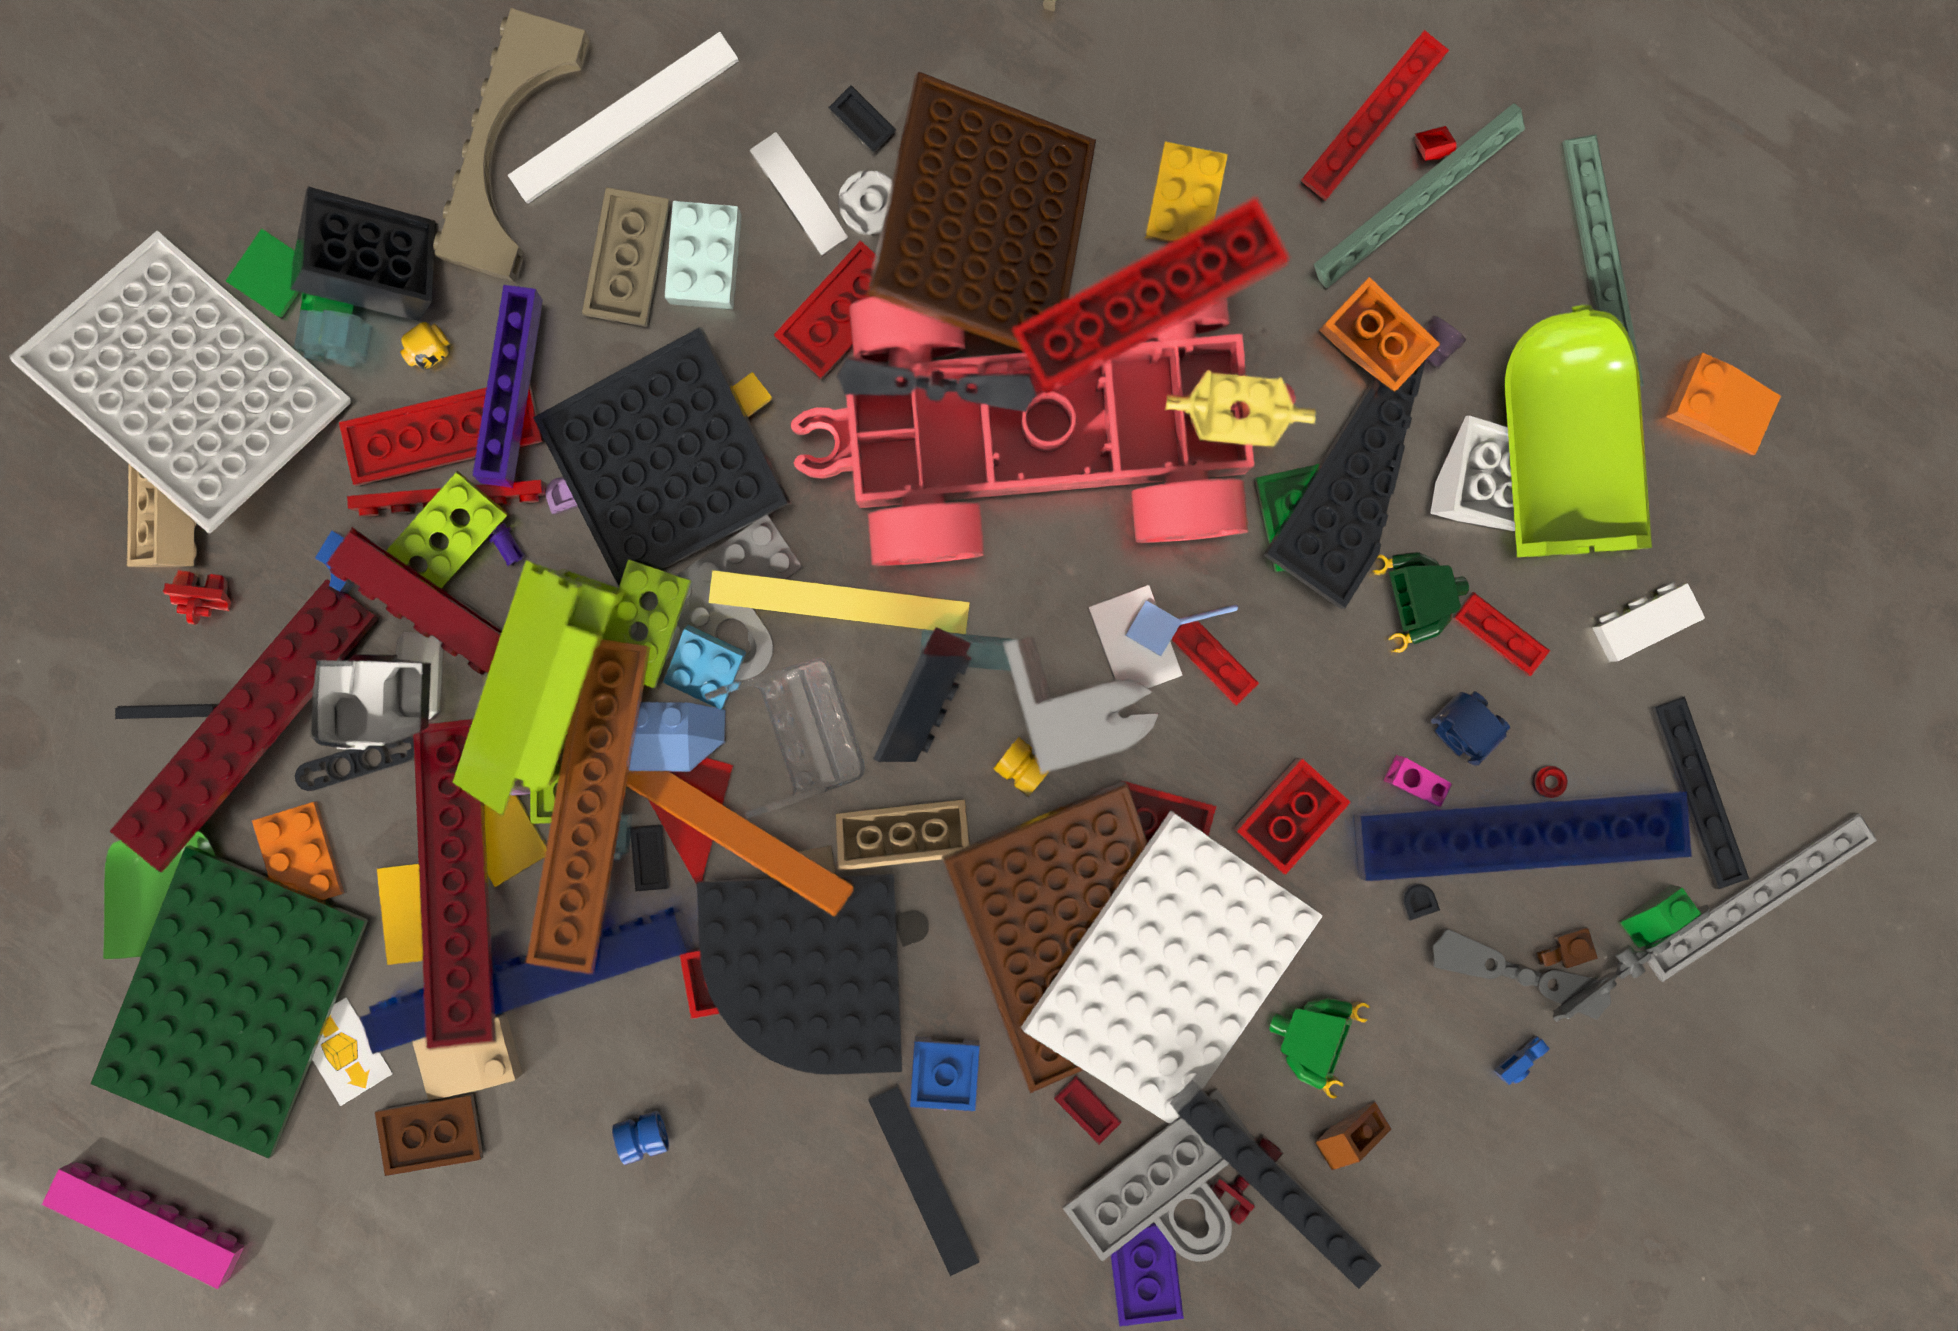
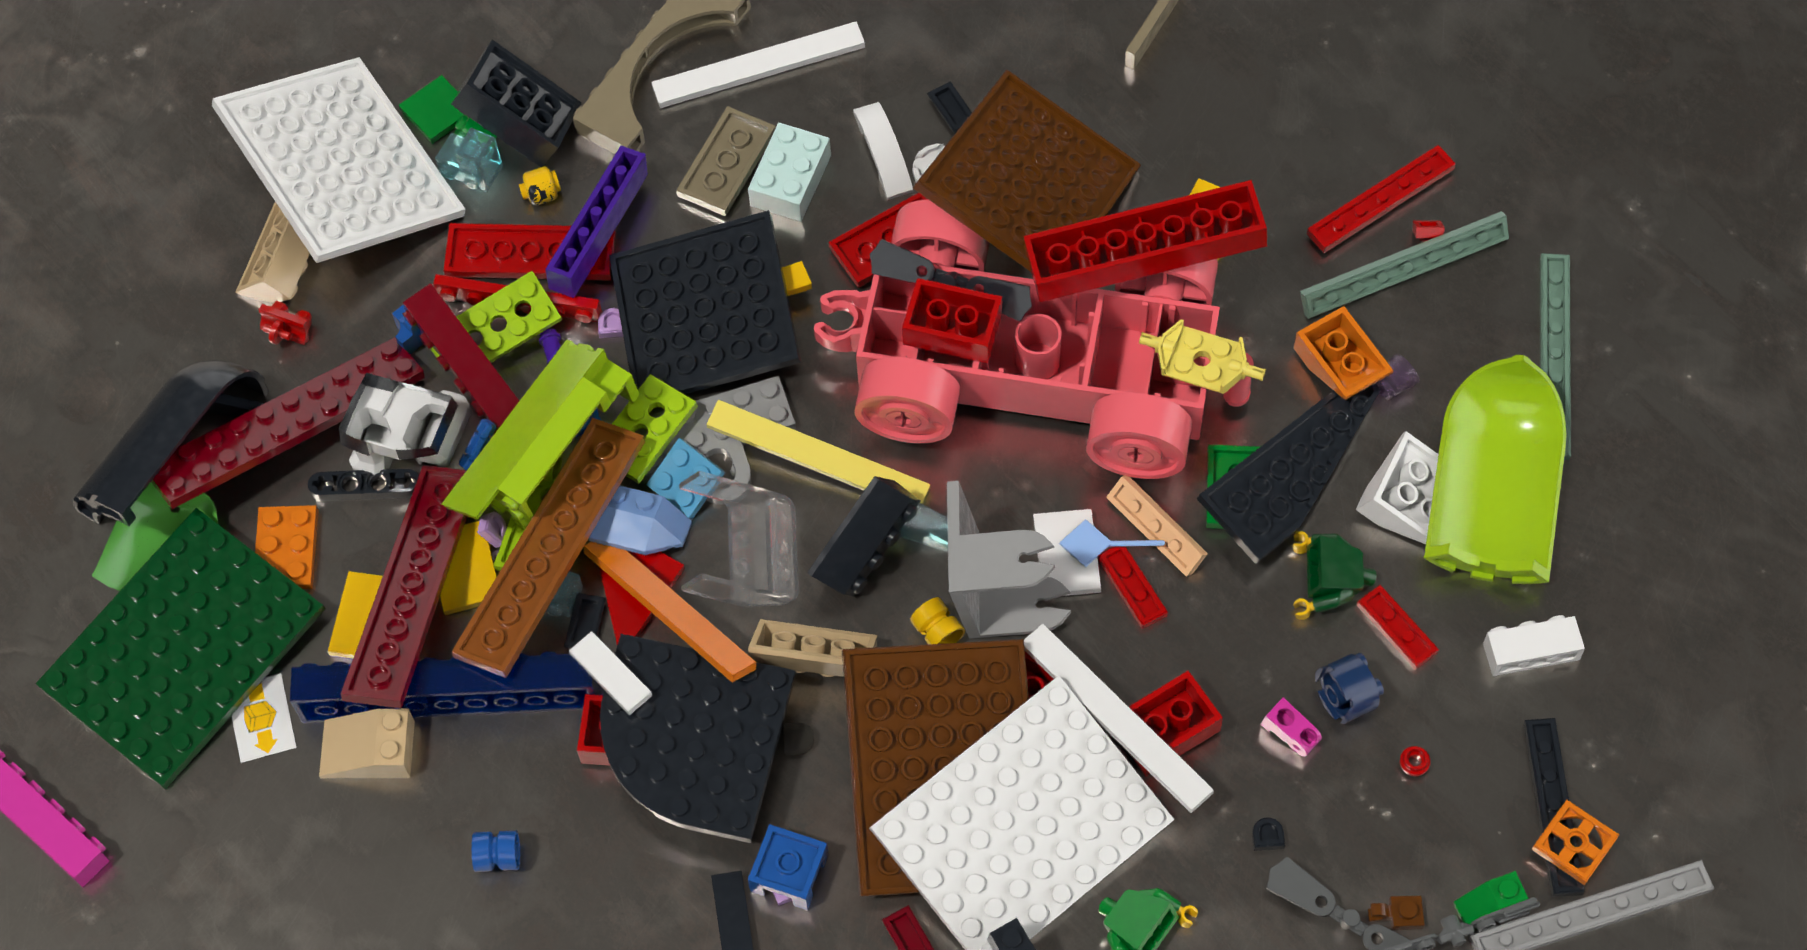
camera: 20 degrees right, 25 degrees down
reddish brown plate [374,1094,484,1176] -> none
clear blue brick [1354,790,1692,881] -> none
orange slope [1666,353,1781,455] -> none
none -> black panel [72,360,269,527]
none -> blue axle [459,419,496,470]
none -> white tile [569,631,652,715]
none -> red brick [902,278,1002,363]
none -> white tile [1024,624,1214,813]
none -> light nougat plate [1106,475,1208,577]
none -> orange piece [1532,800,1619,885]

